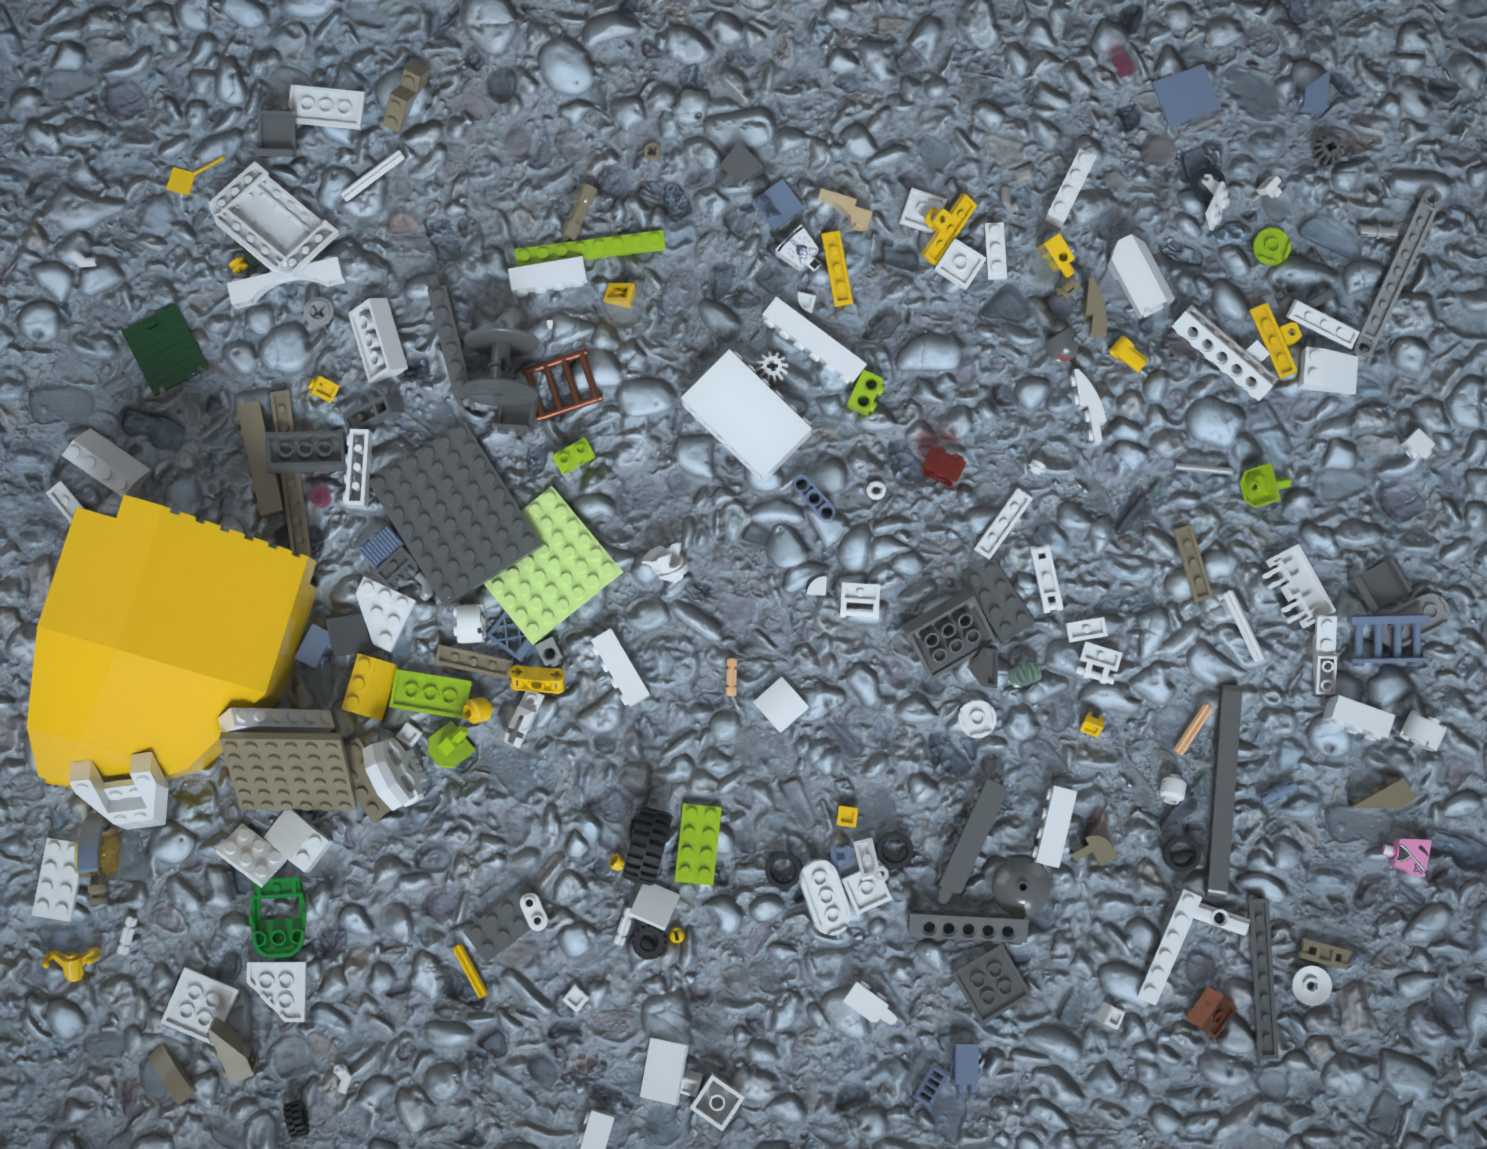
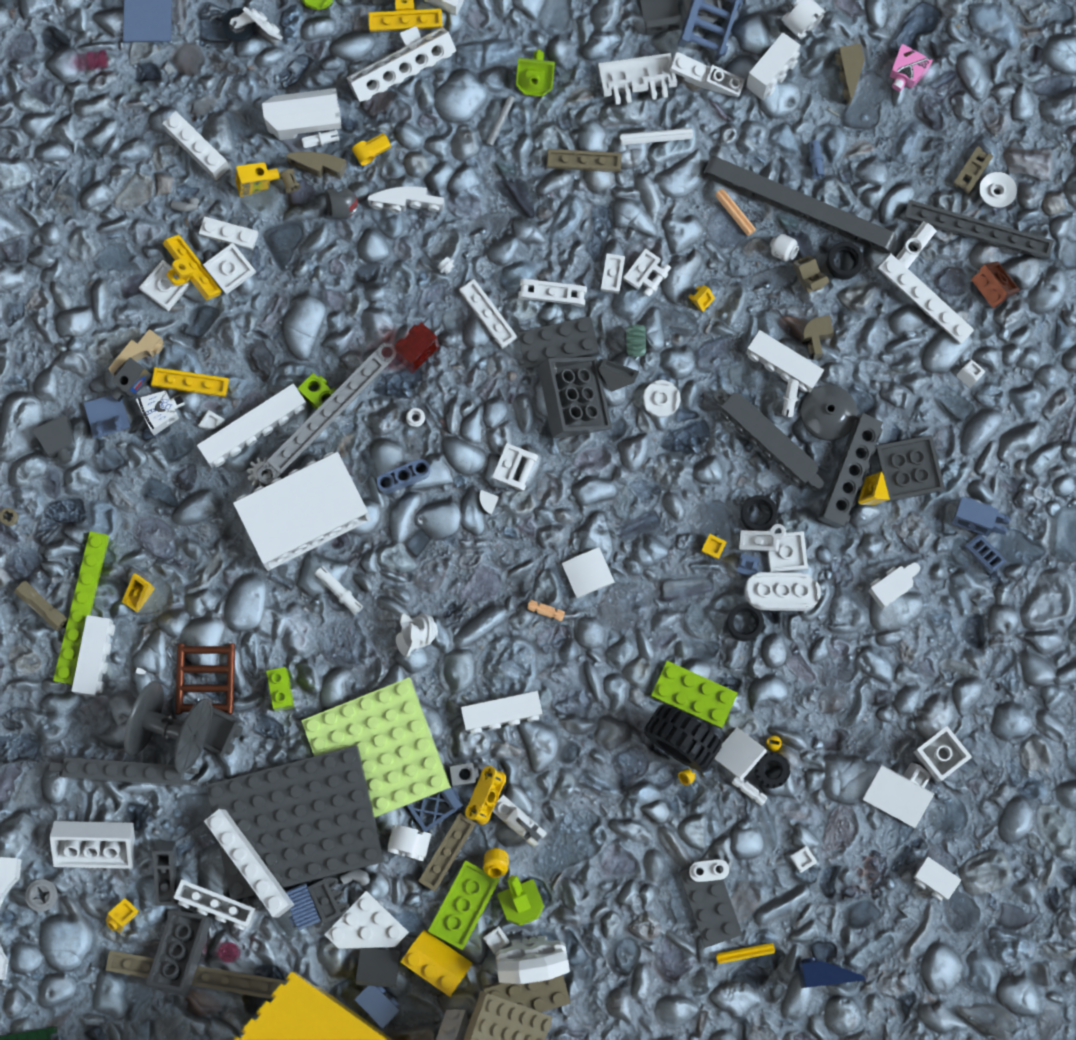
camera: 75 degrees left, 5 degrees down
dark tan brick [235,400,286,518] -> none
none -> dark grey torso [111,357,153,402]
none -> white brick [204,809,294,917]
none -> light grey plate [257,343,396,485]
none -> white axle [302,129,339,148]
none -> white pin [315,566,363,615]
none -> white axle [781,379,799,417]
none -> dark tan brick [792,255,829,293]
none -> dark blue slope [798,957,866,988]
none -> yellow slope [858,472,890,505]

